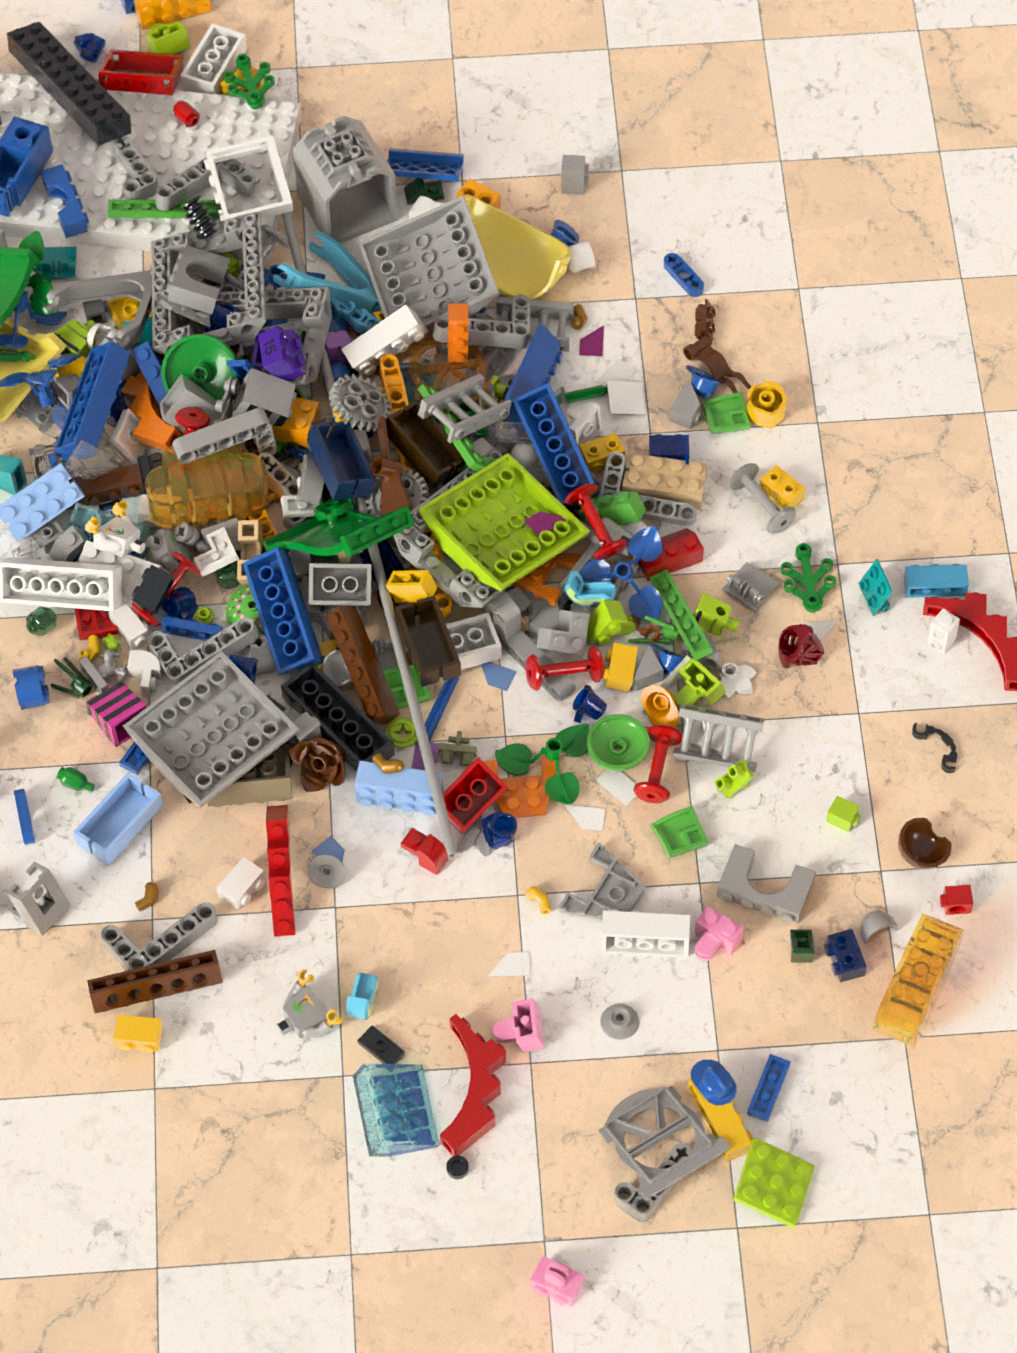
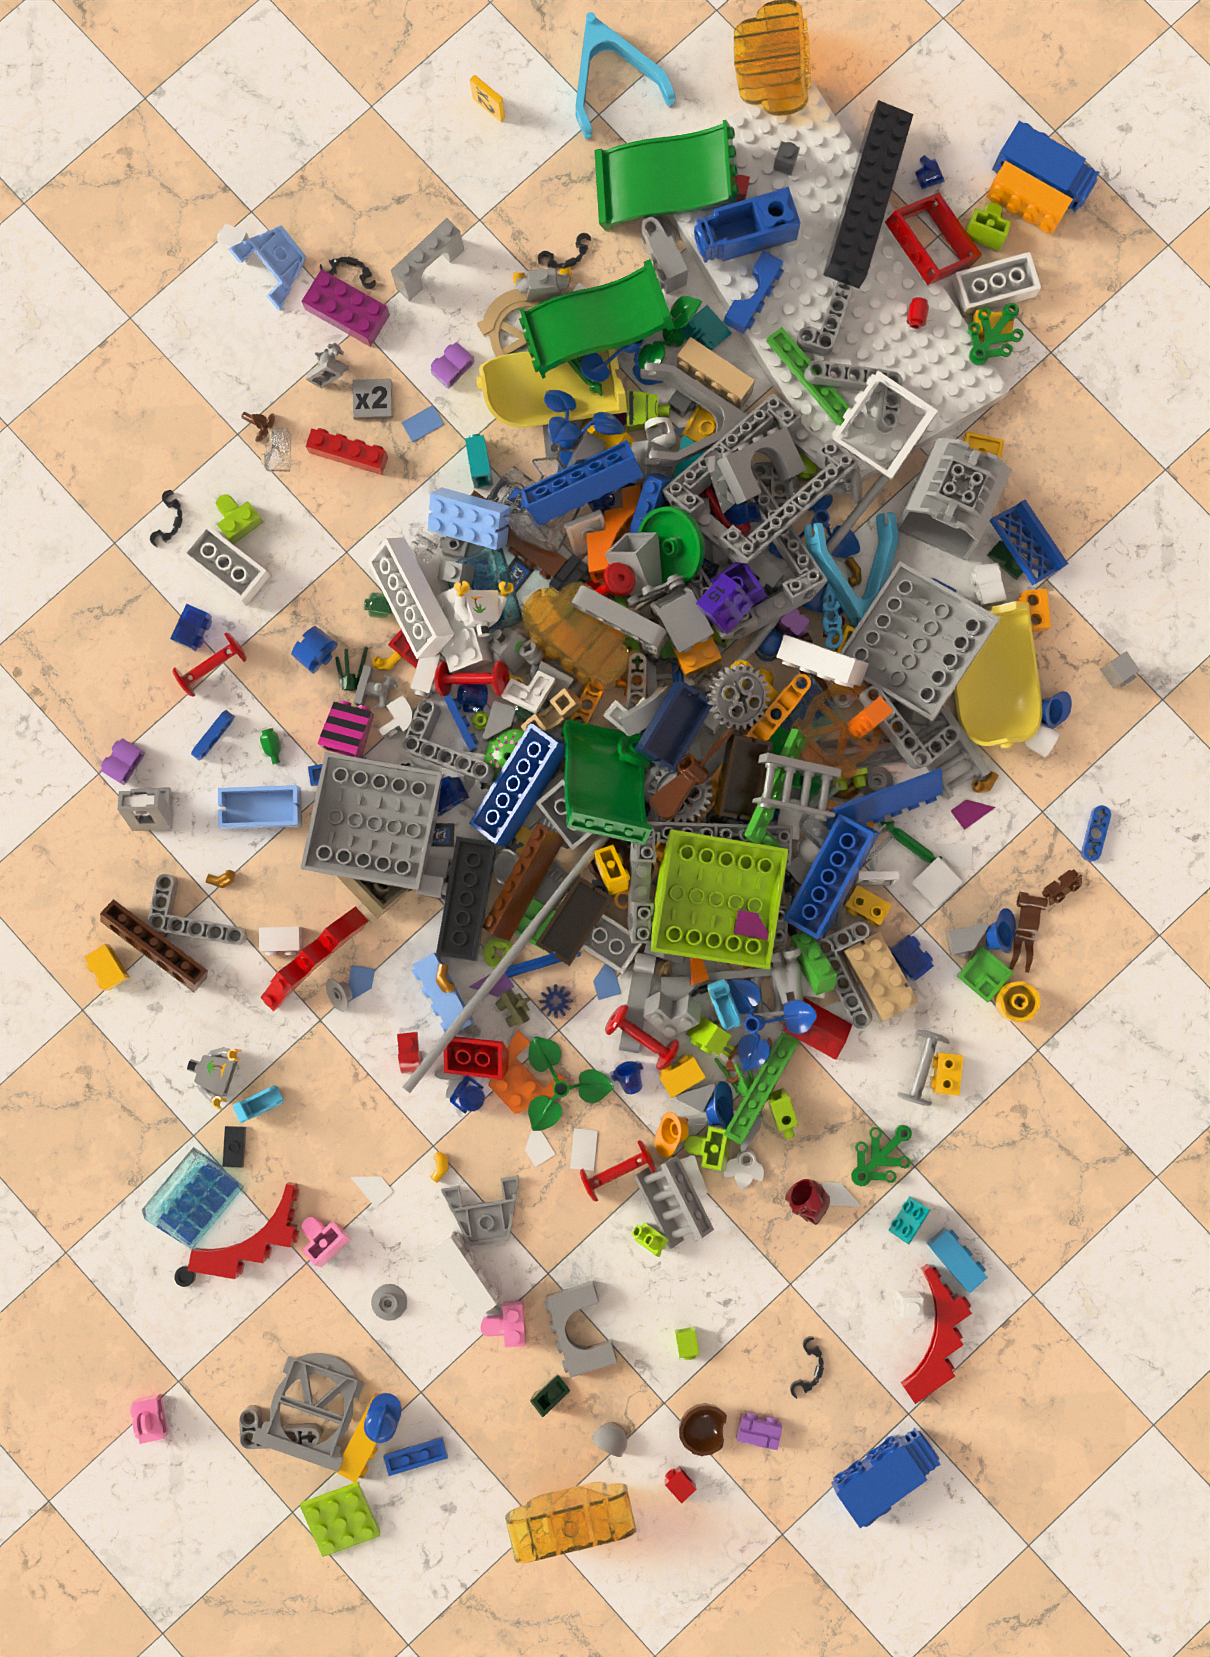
camera: 55 degrees right, 25 degrees up
lime plate [103,633,120,653] -> none
black brick [132,565,176,614] -> none
black piece [181,195,219,239] -> none
blue slope [227,360,263,382] -> none
reddish brown brick [289,737,346,792] -> none
red hose [565,483,627,560] -> none
bright green dish [587,714,650,771] -> none
bright green plate [651,806,709,859] -> none
light grey hinge [722,562,779,611] -> none
clear blue brick [824,929,867,983] -> none
none -> light grey slope [483,701,520,742]
none -> clear blue gear [539,984,573,1018]
none -> tan piece [676,337,755,410]
none -> medium lavender brick [736,1411,782,1450]

